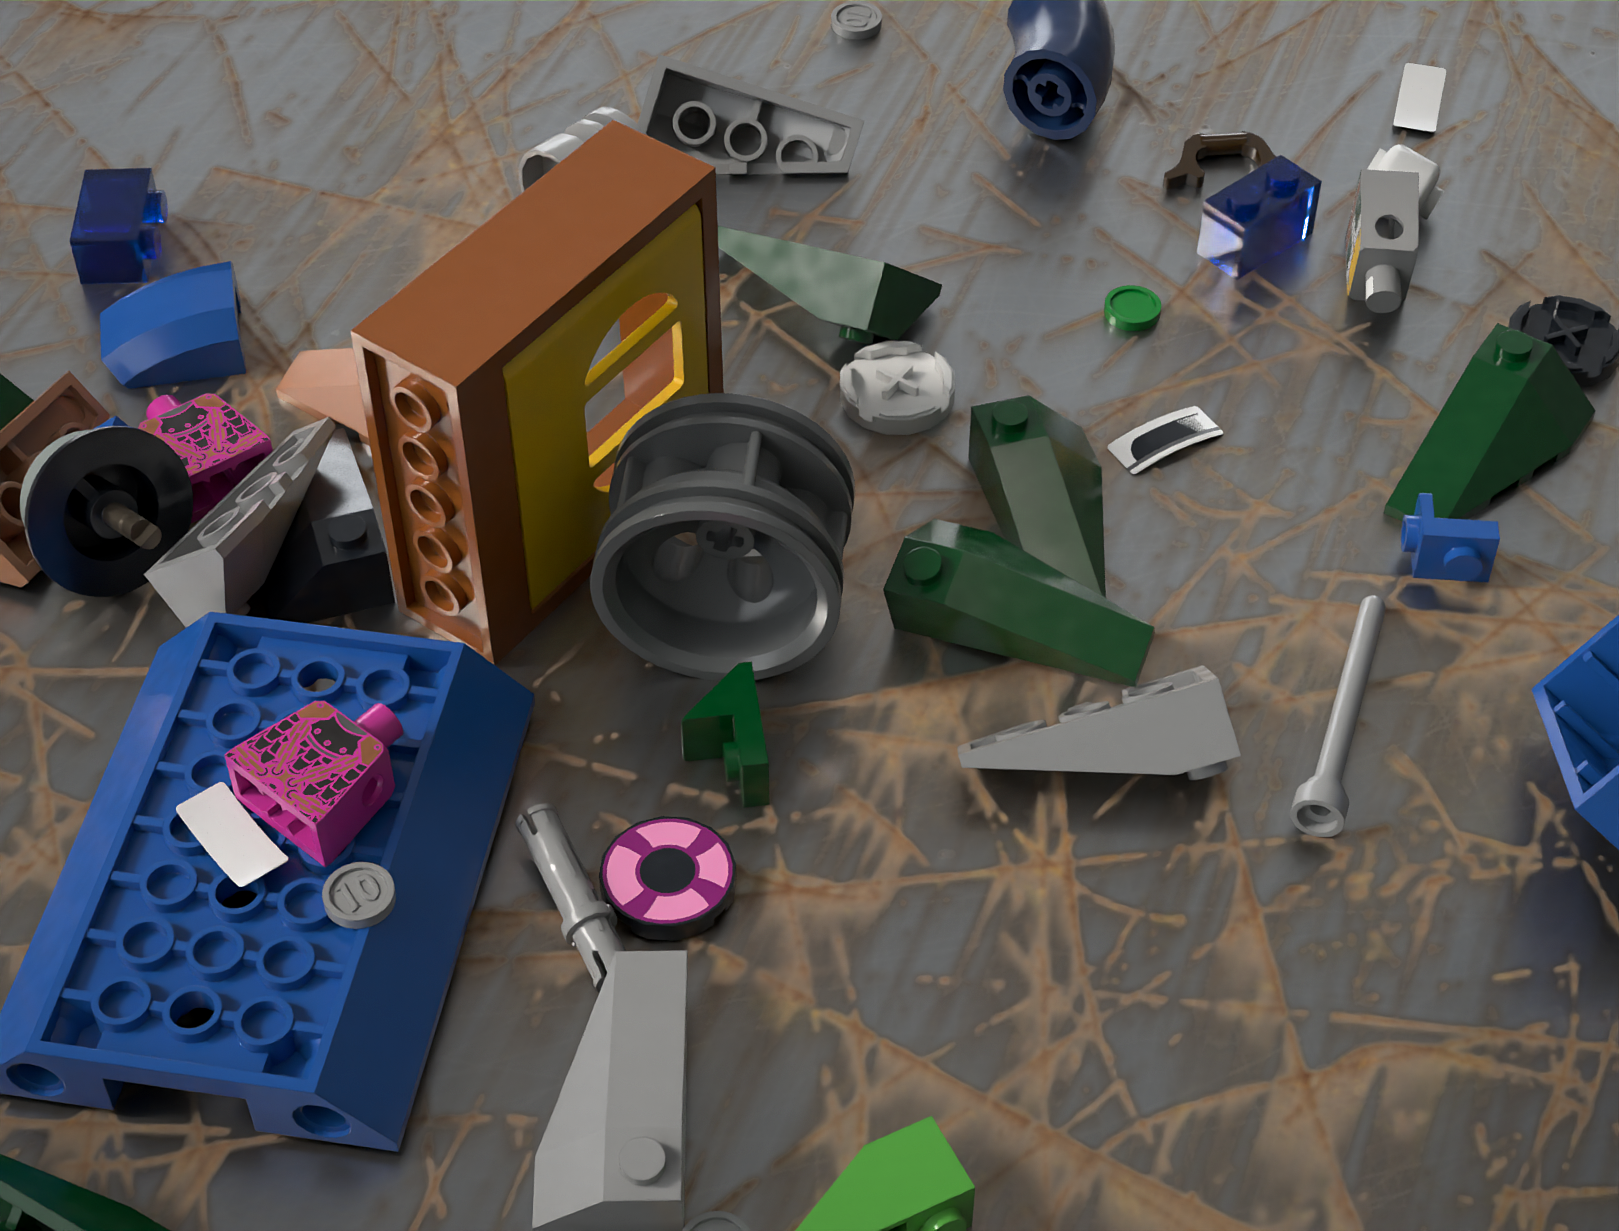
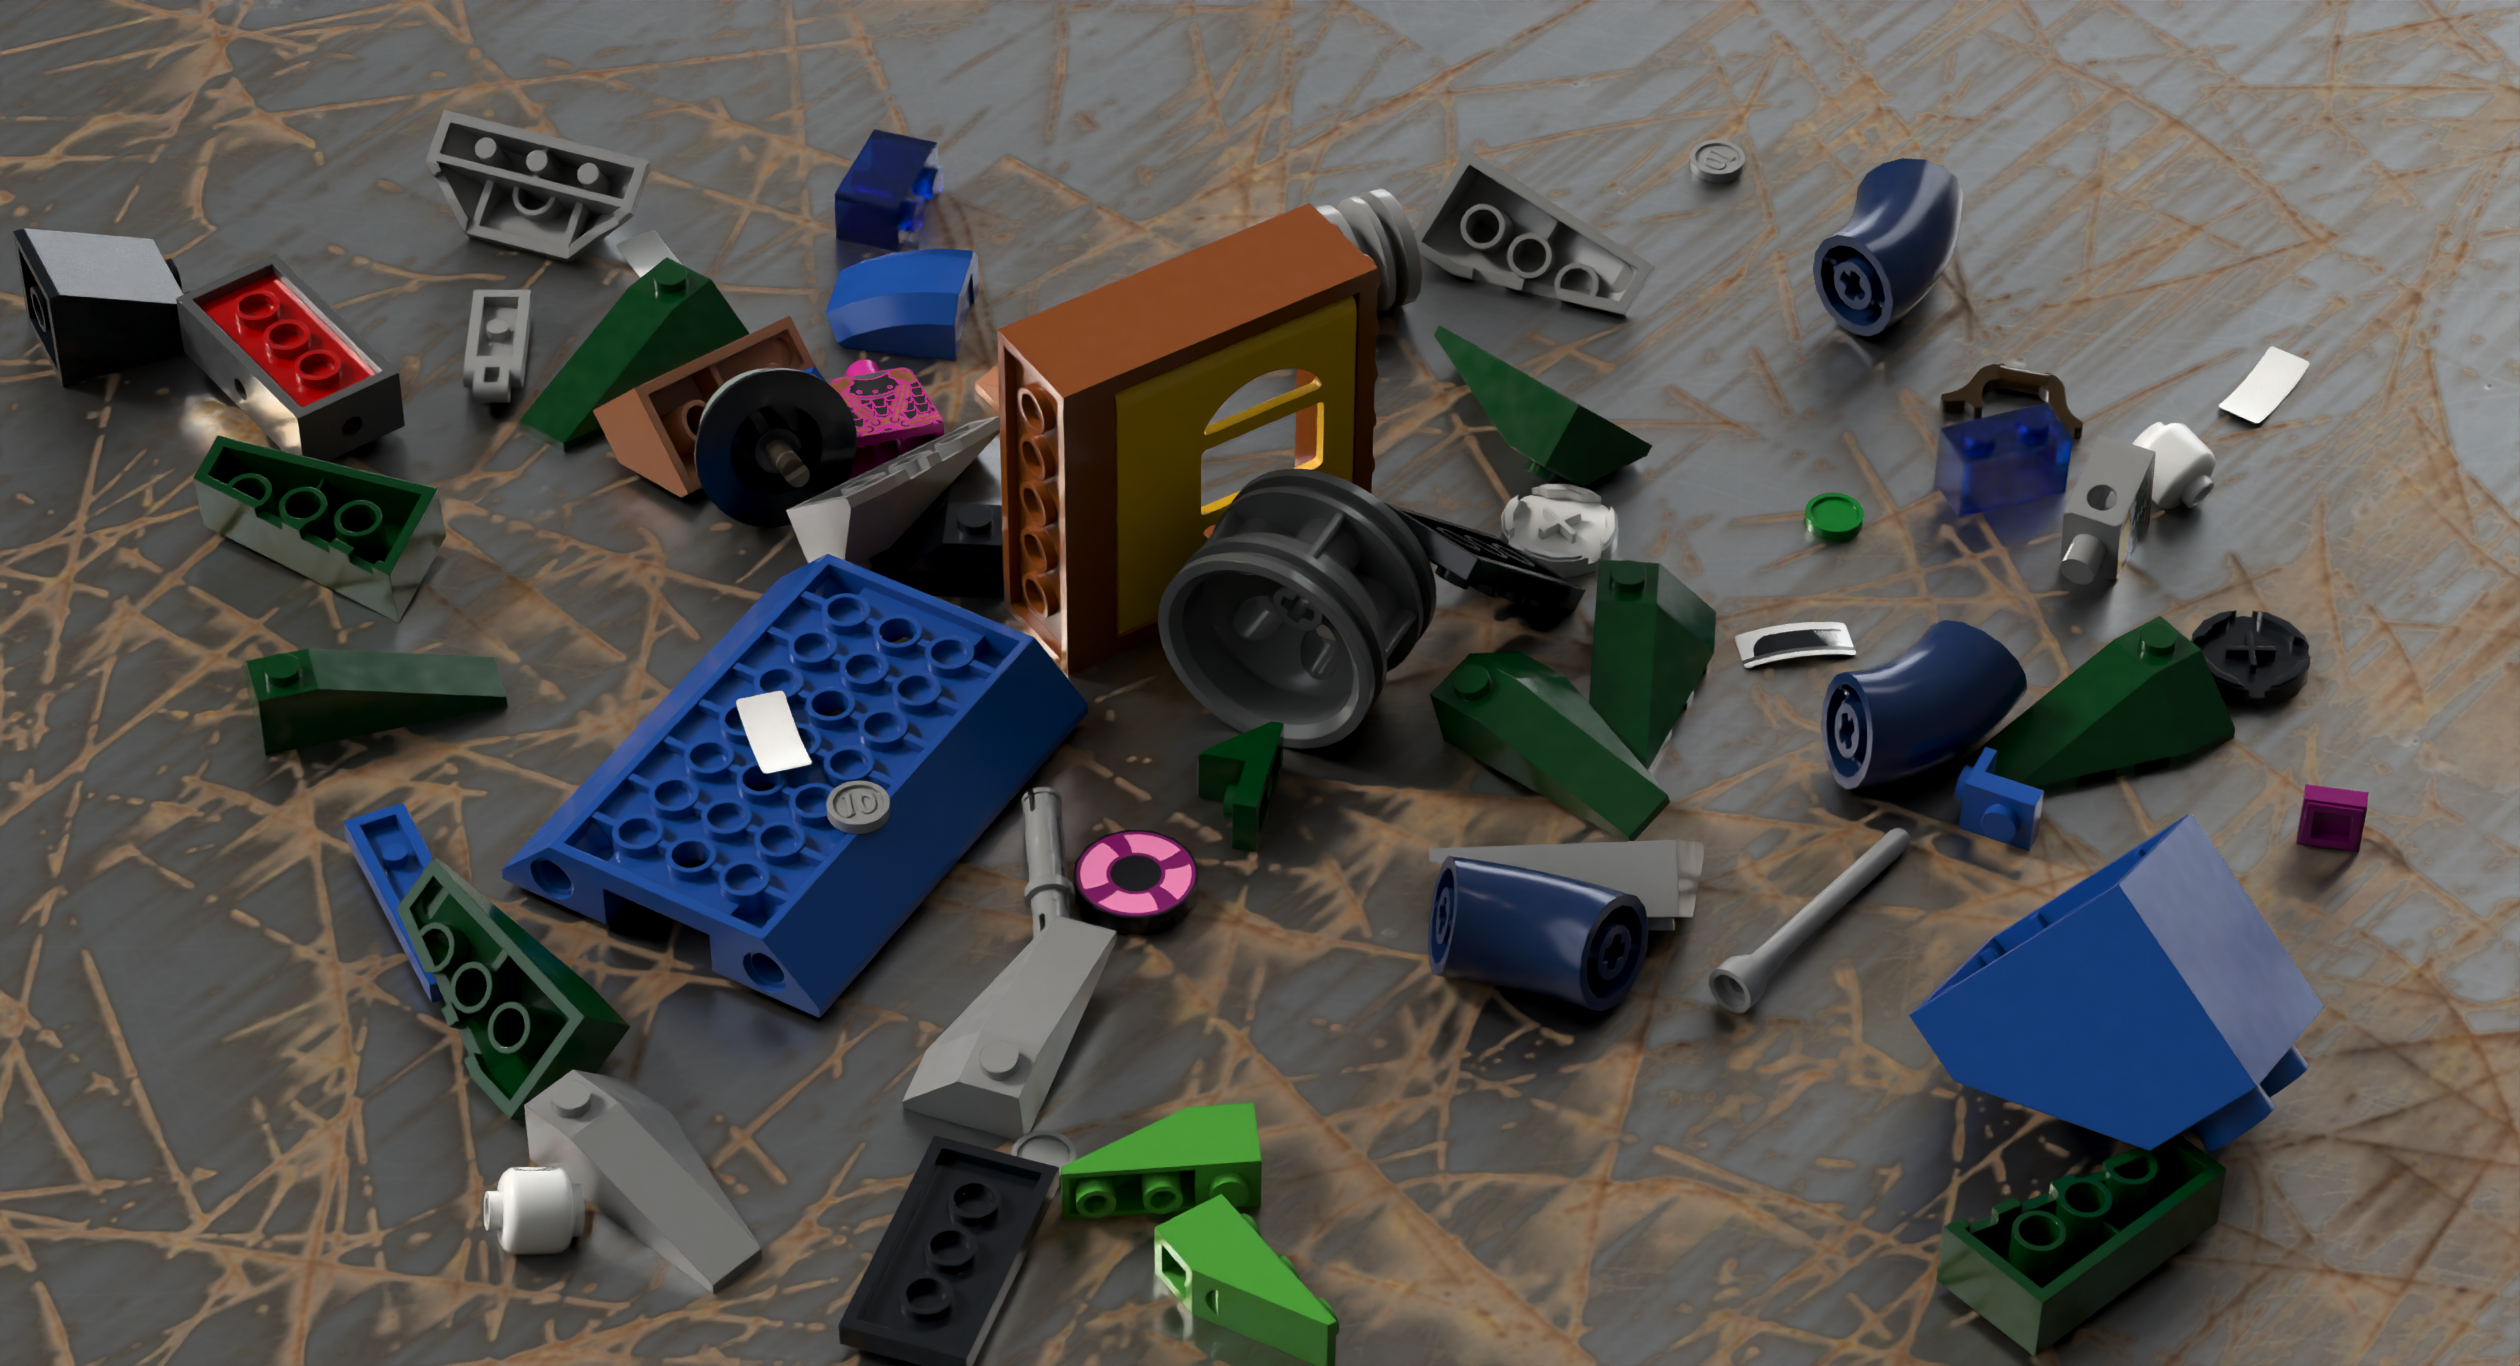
camera: 20 degrees right, 5 degrees down
dark pink torso [224,701,403,868] -> none
none -> black plate [1384,502,1586,613]
none -> dark blue brick [1428,856,1649,1011]
none -> dark blue brick [1821,620,2028,789]

